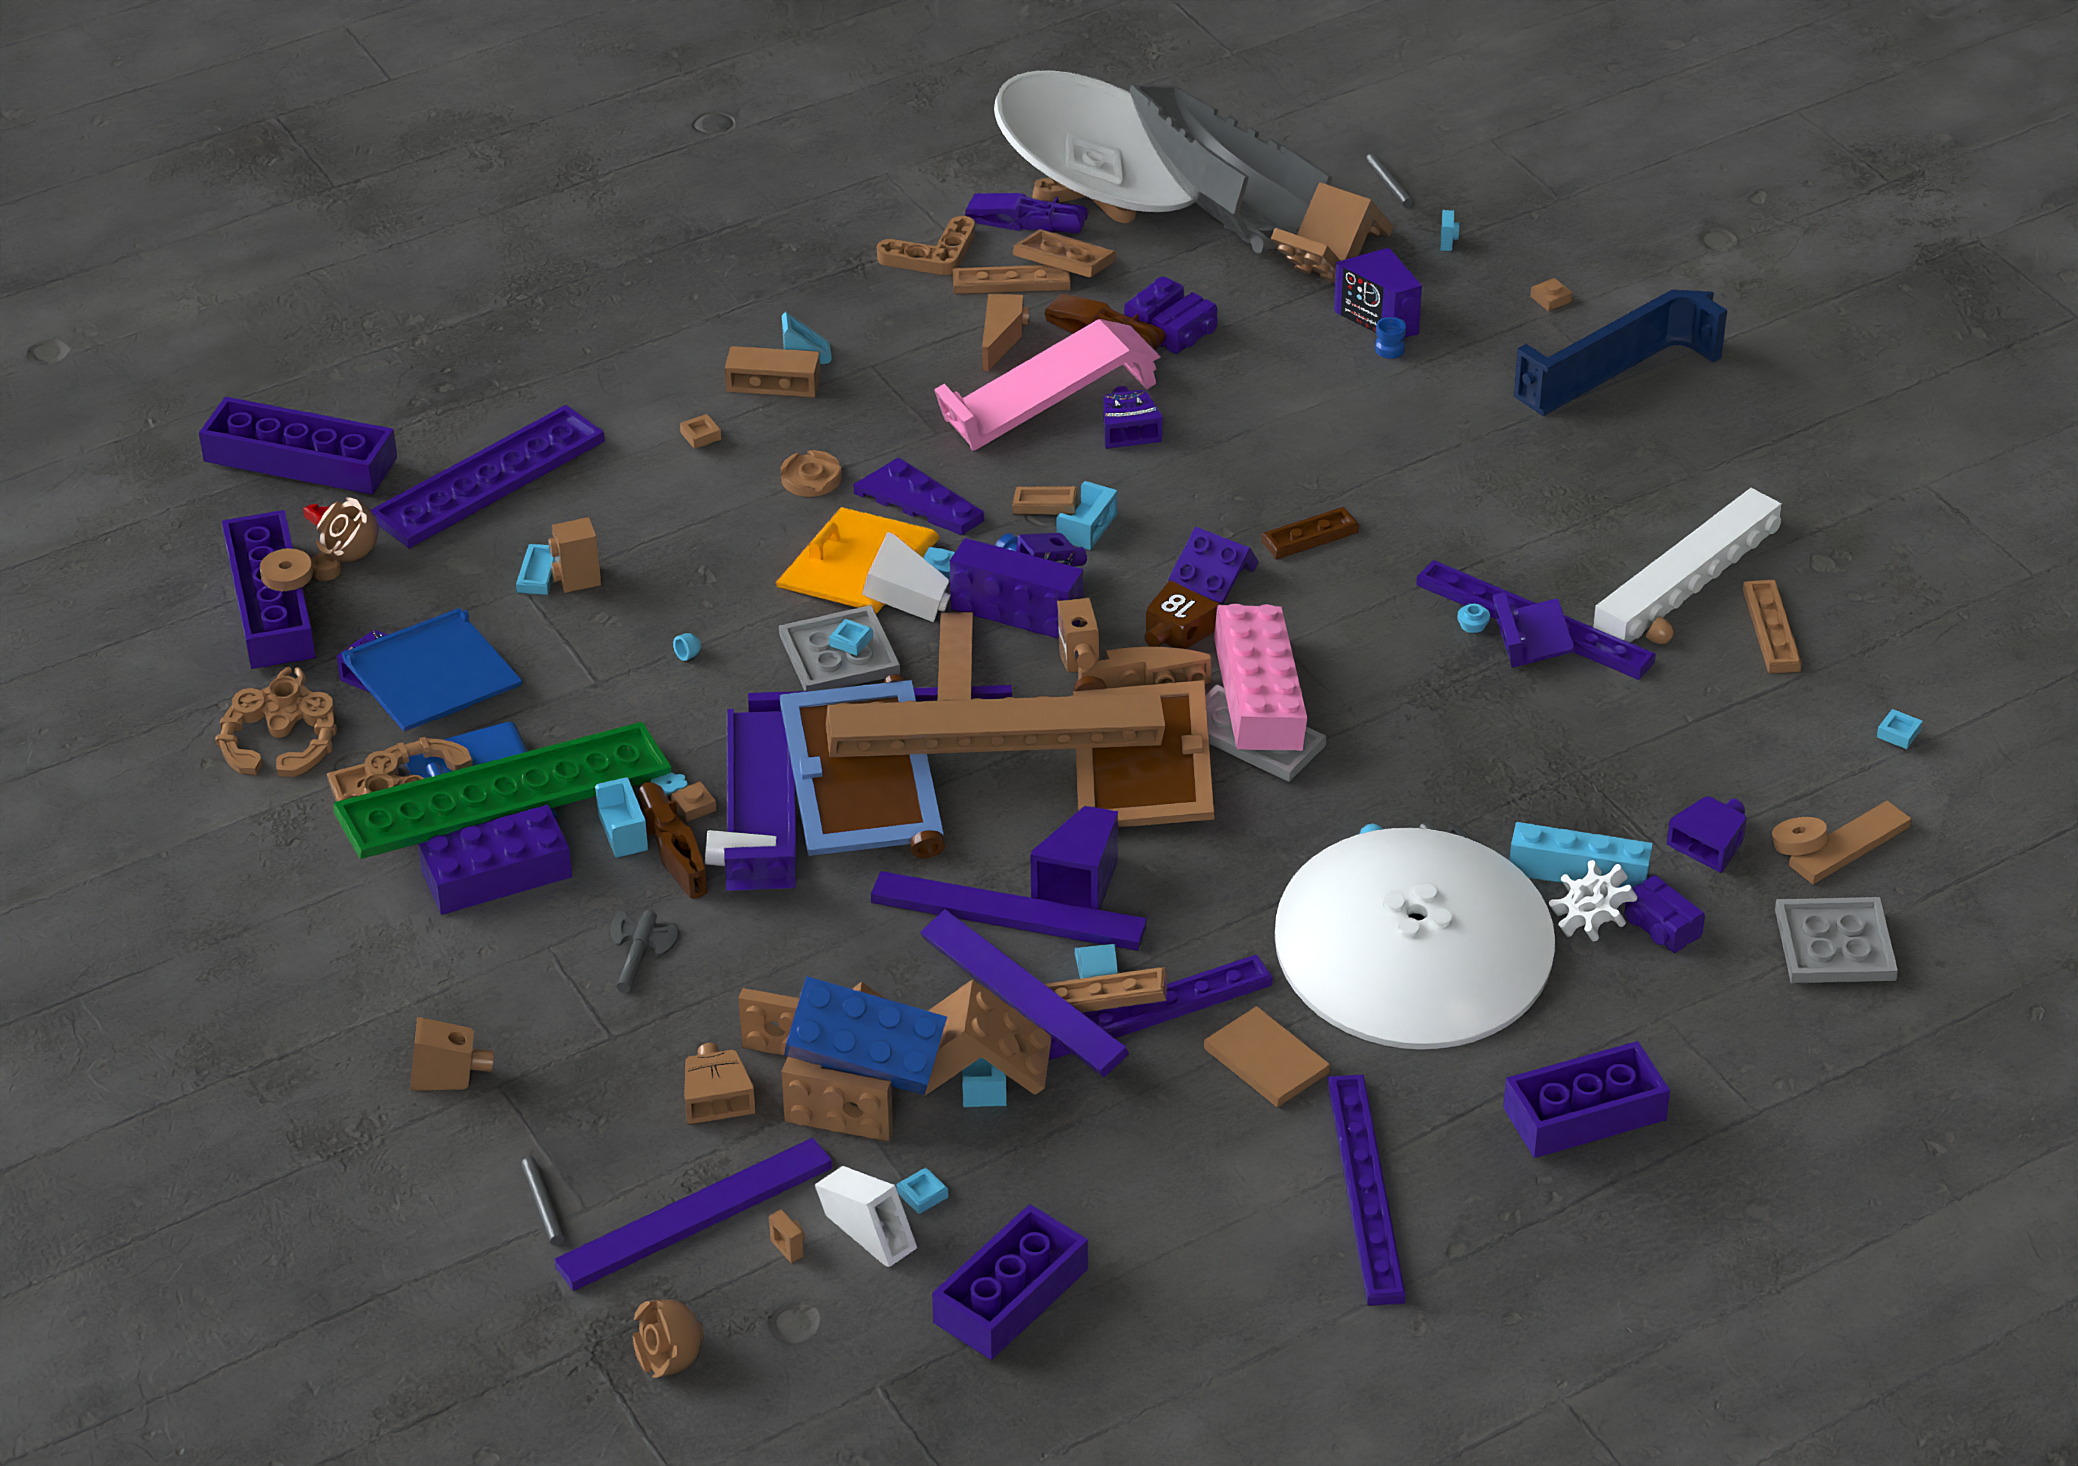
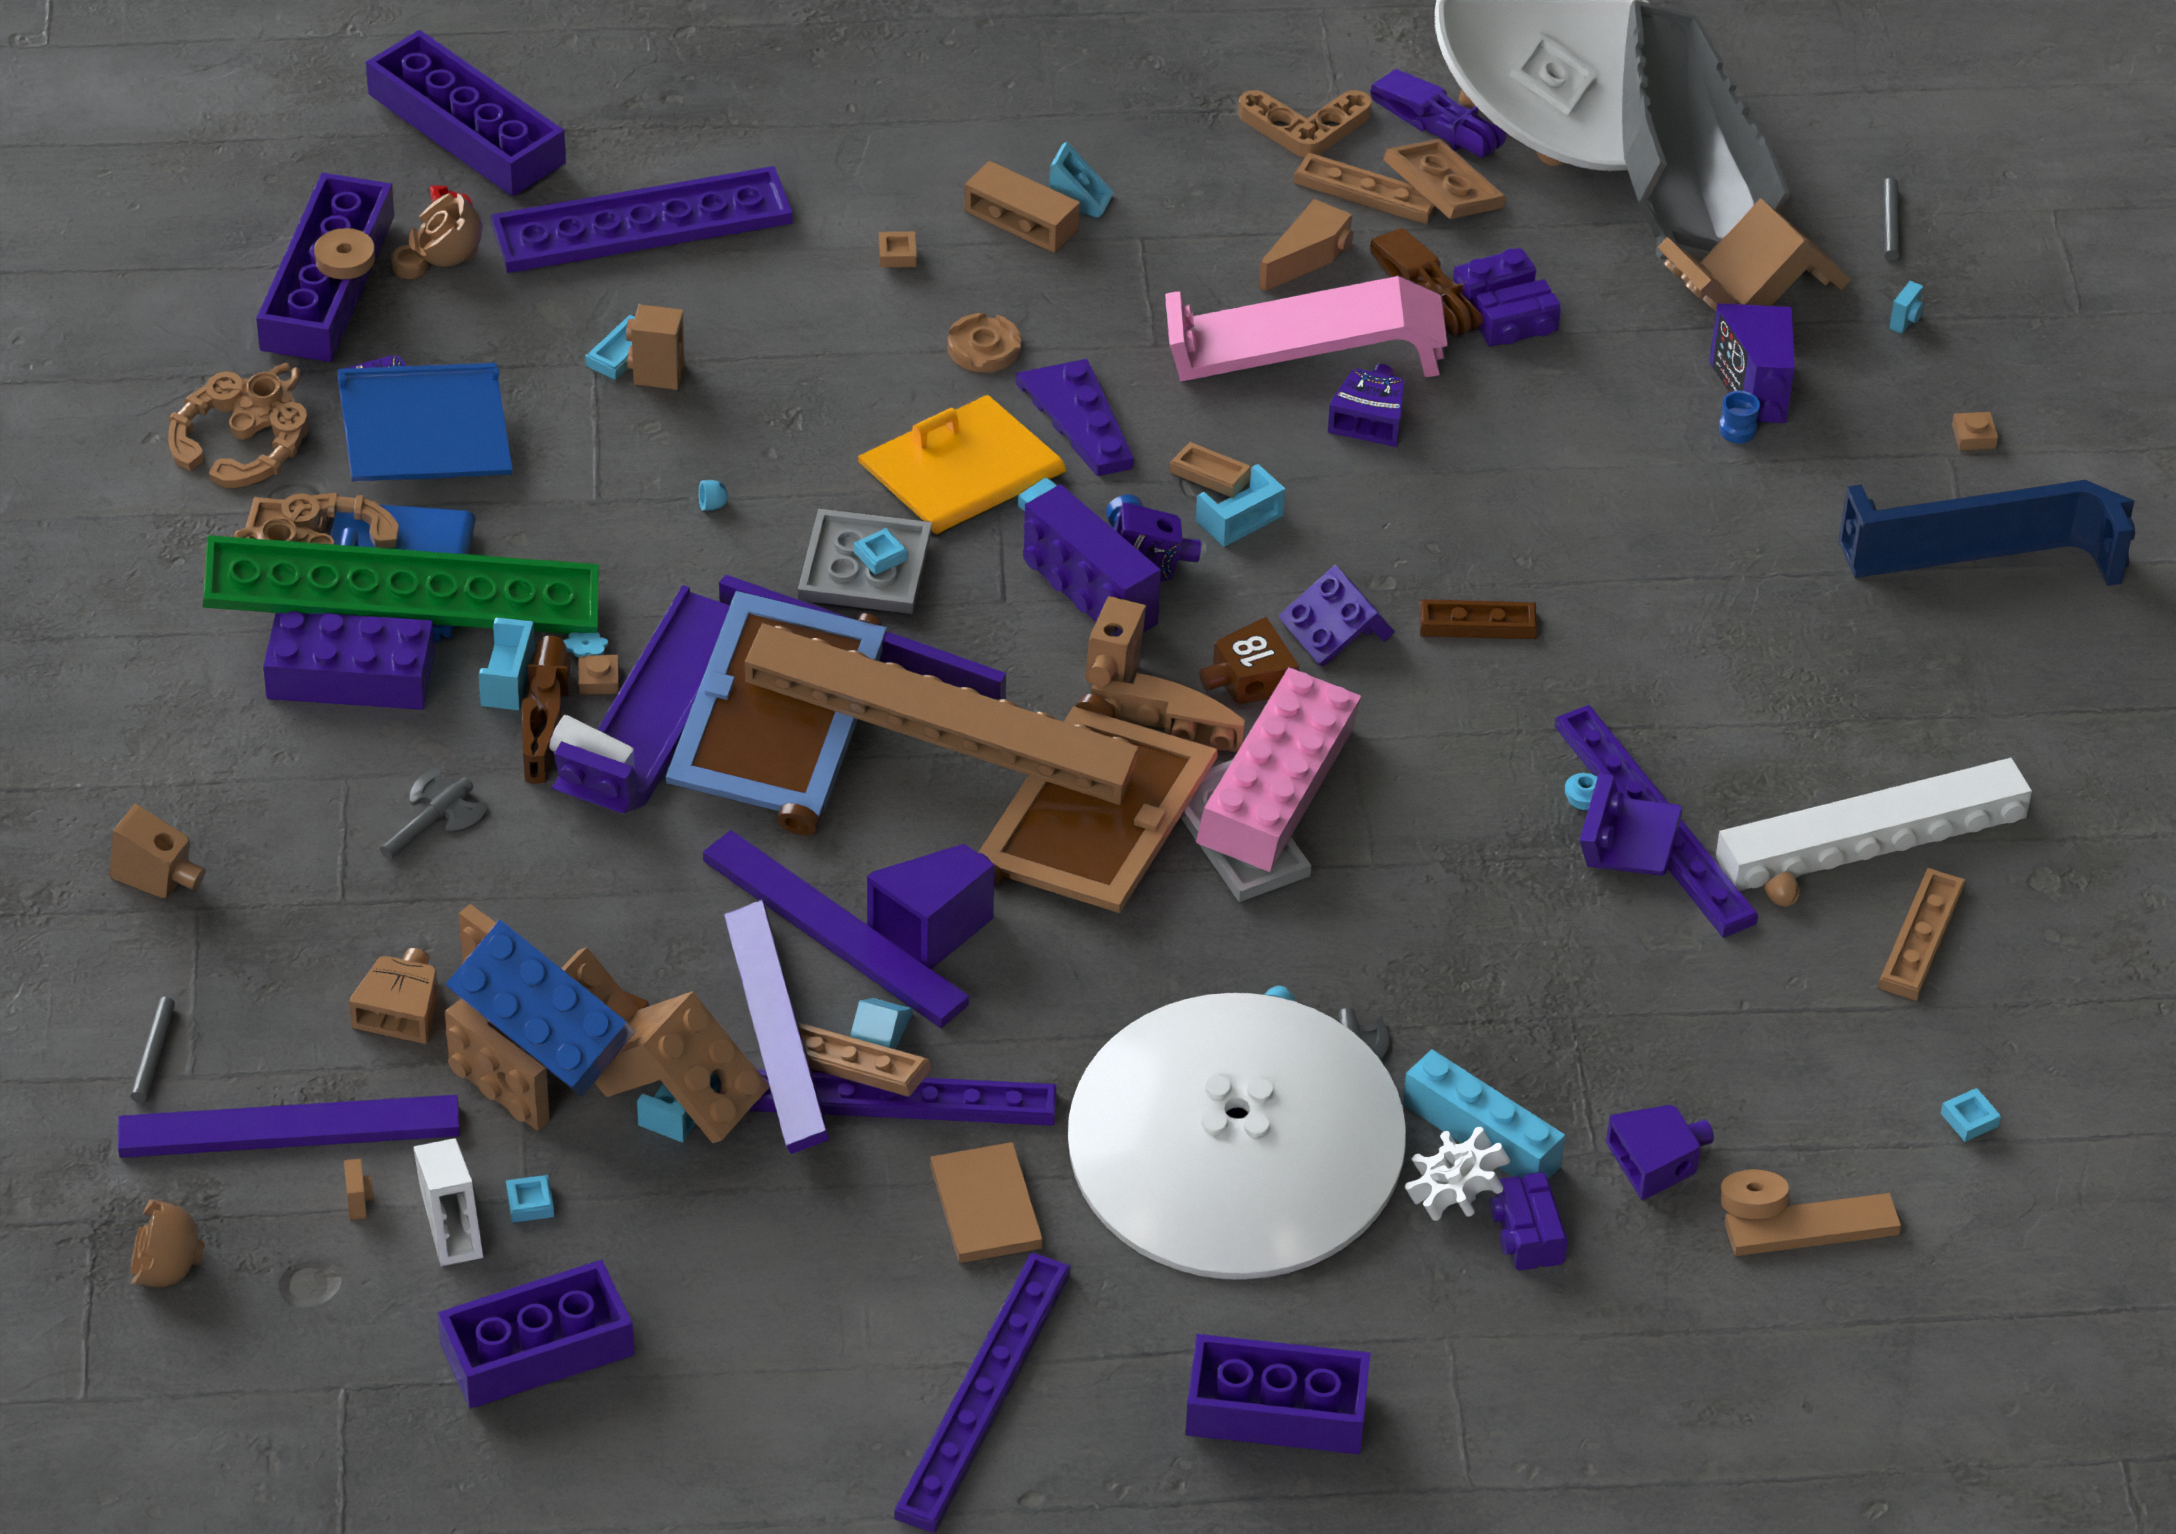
camera: 25 degrees right, 5 degrees up
white slope [862,532,951,622] -> none
medium nougat tile [937,612,973,701] -> none
light grey plate [1775,897,1898,983] -> none

